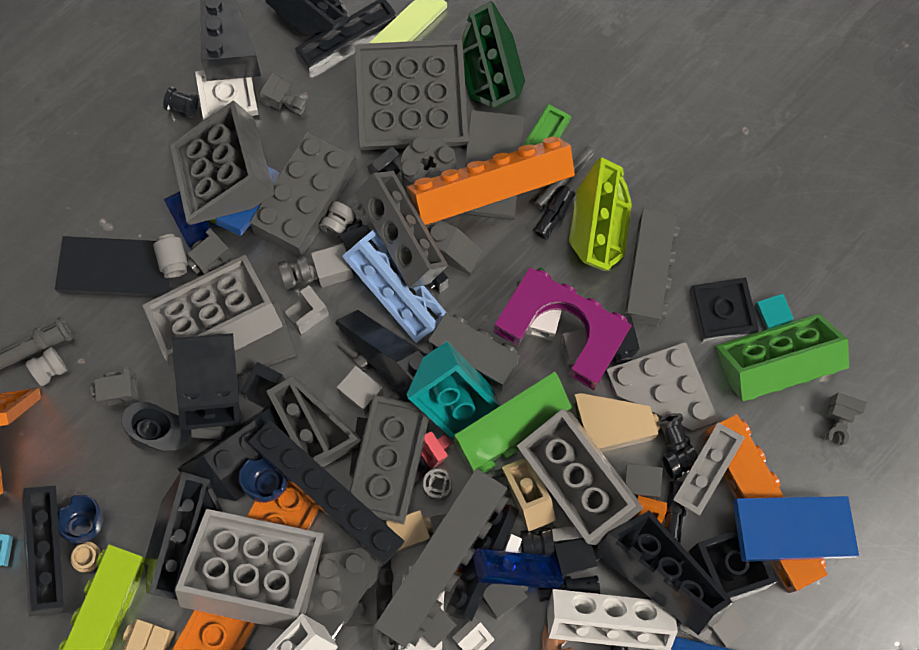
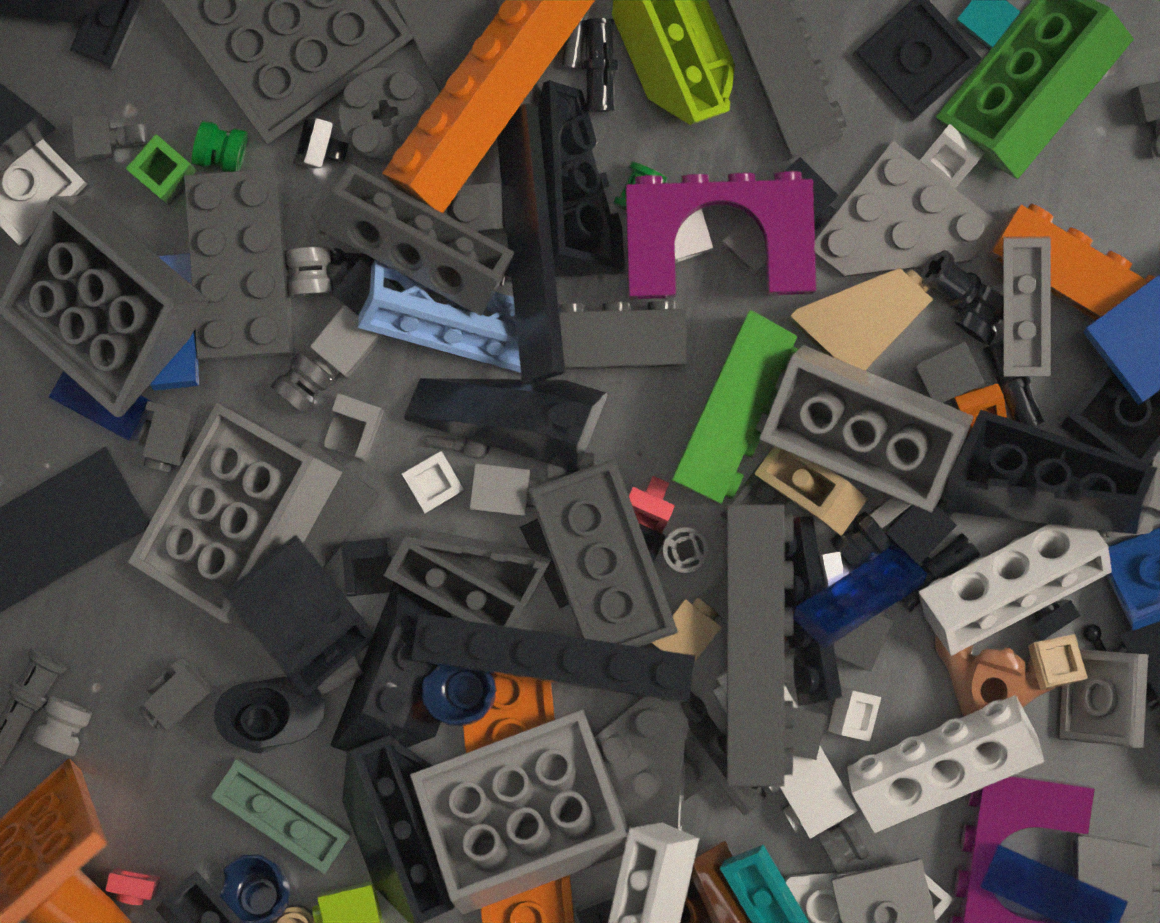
camera: 25 degrees left, 15 degrees up
light grey brick [153,234,188,278] -> none
teal slope [407,341,501,440] -> none
none -> coral plate [106,868,161,905]
none -> bright green brick [126,134,198,204]
none -> green wheel [191,120,248,172]
none -> sand green plate [211,758,351,874]
none -> white plate [402,451,465,514]
none -> black tile [497,103,566,384]
none -> black wedge [538,80,625,277]
none -> white plate [919,124,985,188]

